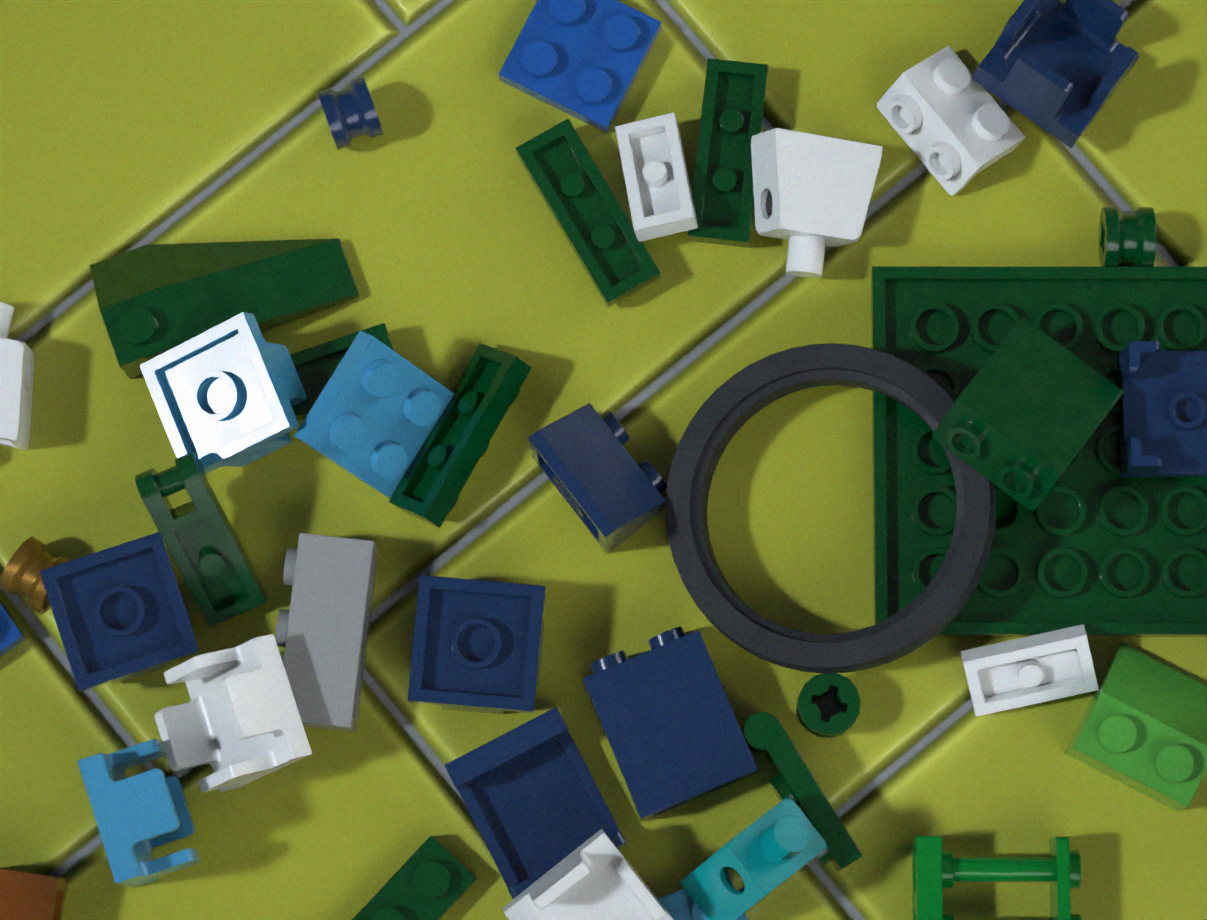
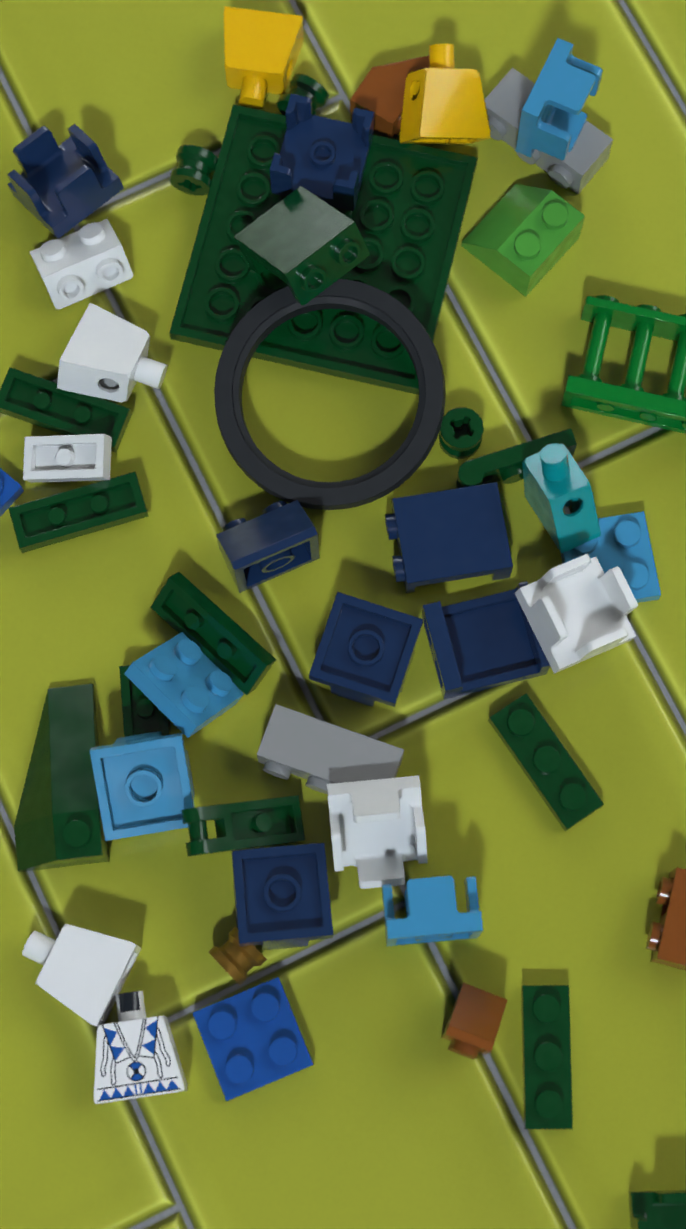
camera: 80 degrees left, 5 degrees down
white plate [961,624,1099,717] -> none

